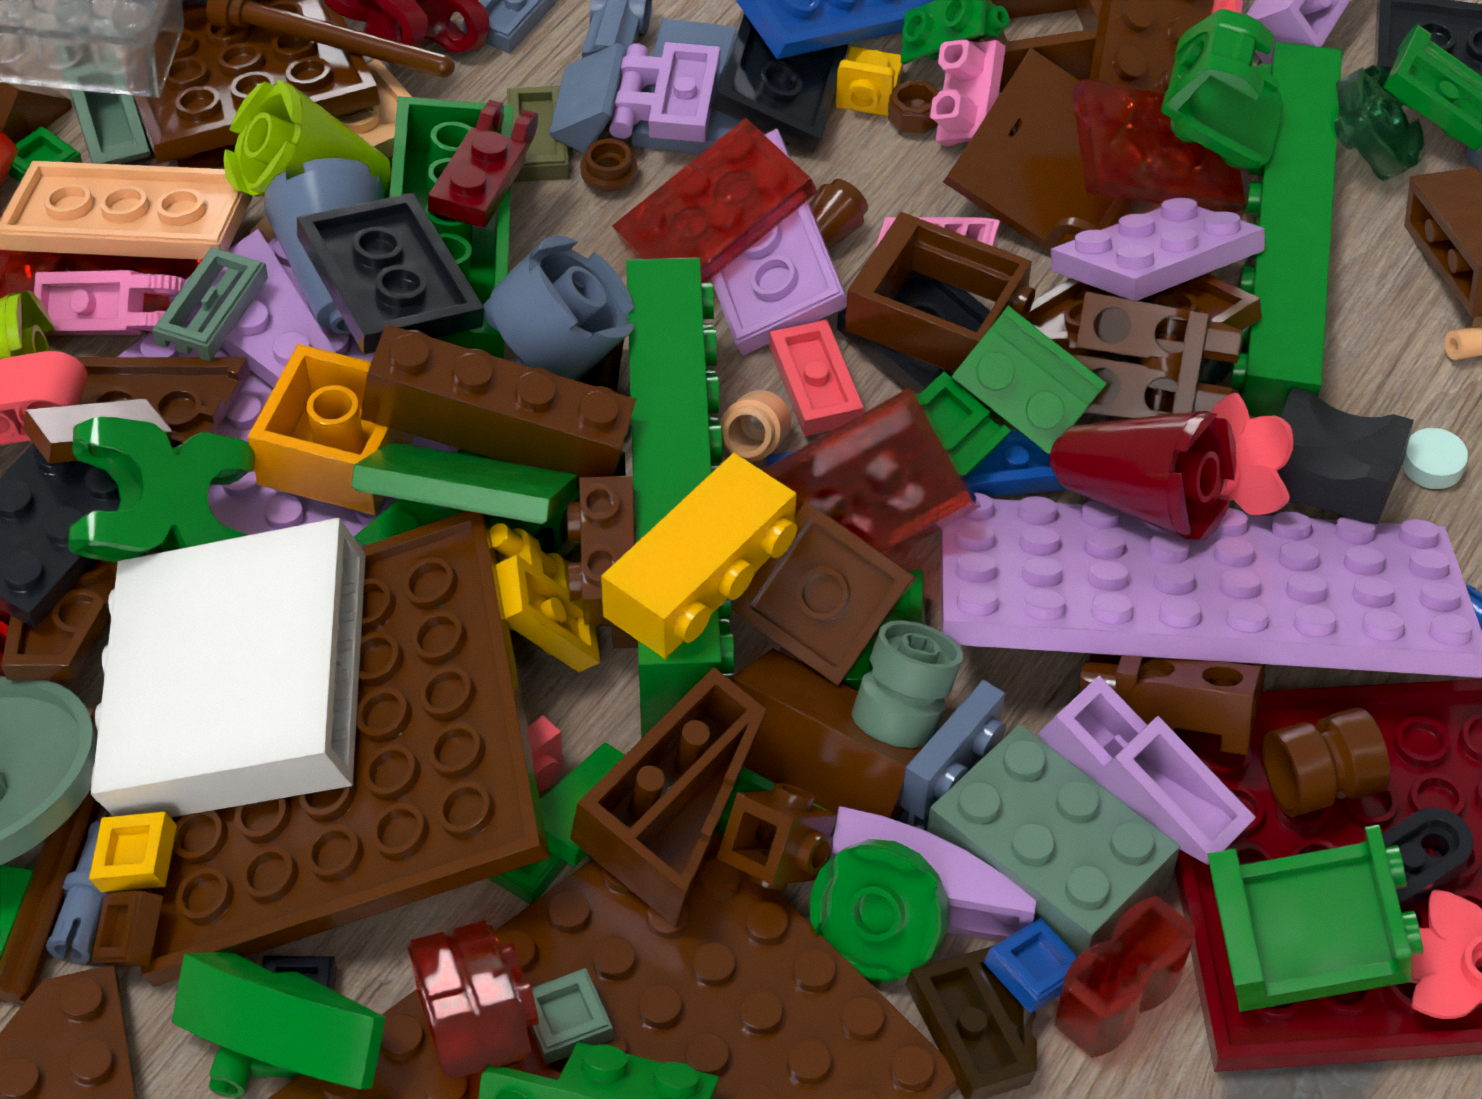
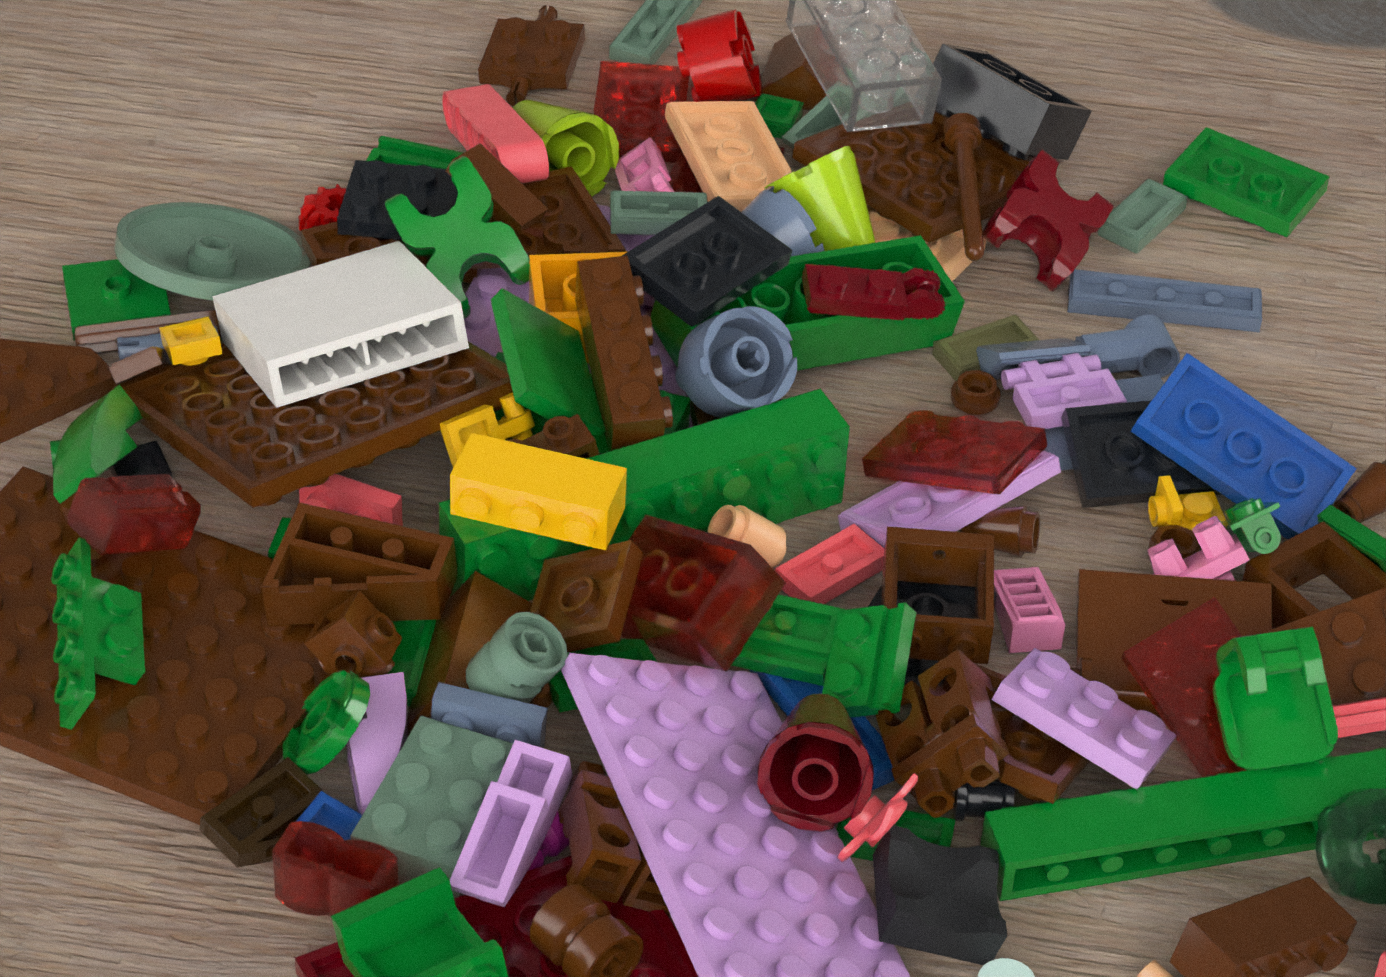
camera: 65 degrees right, 10 degrees down
sand green tile [519,968,613,1065] -> none

